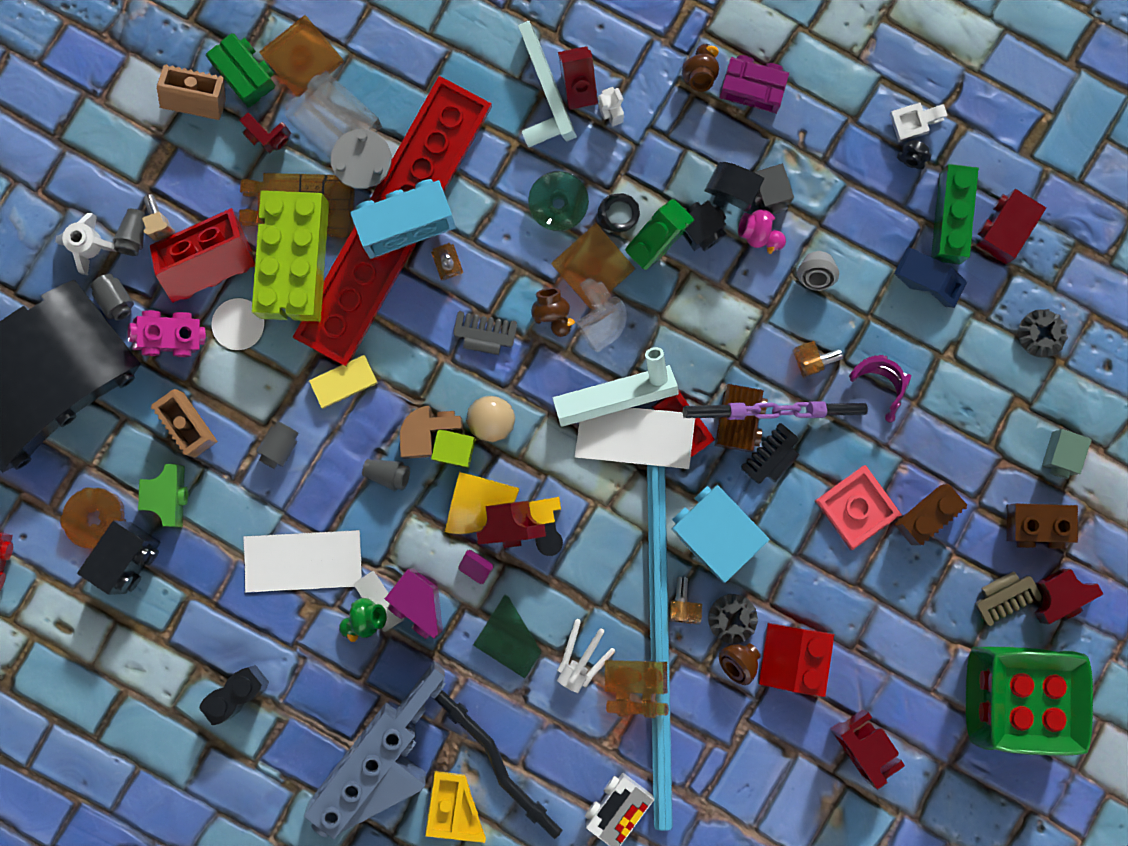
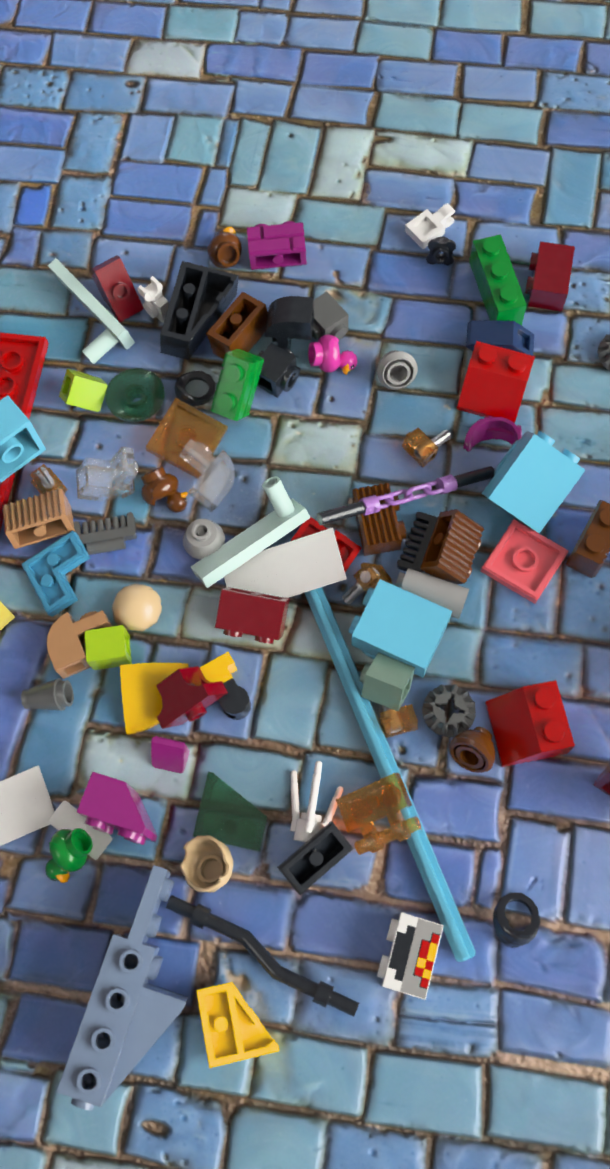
camera: 15 degrees left, 15 degrees down
none -> medium nougat brick [3,488,75,549]
none -> dark azure tile [21,530,90,617]
none -> panel [59,368,108,412]
none -> clear brick [76,447,138,501]
none -> black wedge [160,261,239,360]
none -> tan hair [180,836,234,892]
none -> light grey cone [183,519,225,560]
none -> reddish brown brick [206,292,268,360]
none -> dark red brick [215,587,290,644]
none -> black slope [277,821,354,895]
none -> piece [342,562,392,604]
none -> sand green brick [360,653,415,712]
none -> light grey brick [395,568,469,619]
none -> reddish brown brick [420,509,484,584]
none -> red slope [457,341,535,424]
none -> medium azure brick [482,430,585,533]
none -> black piece [493,893,540,948]

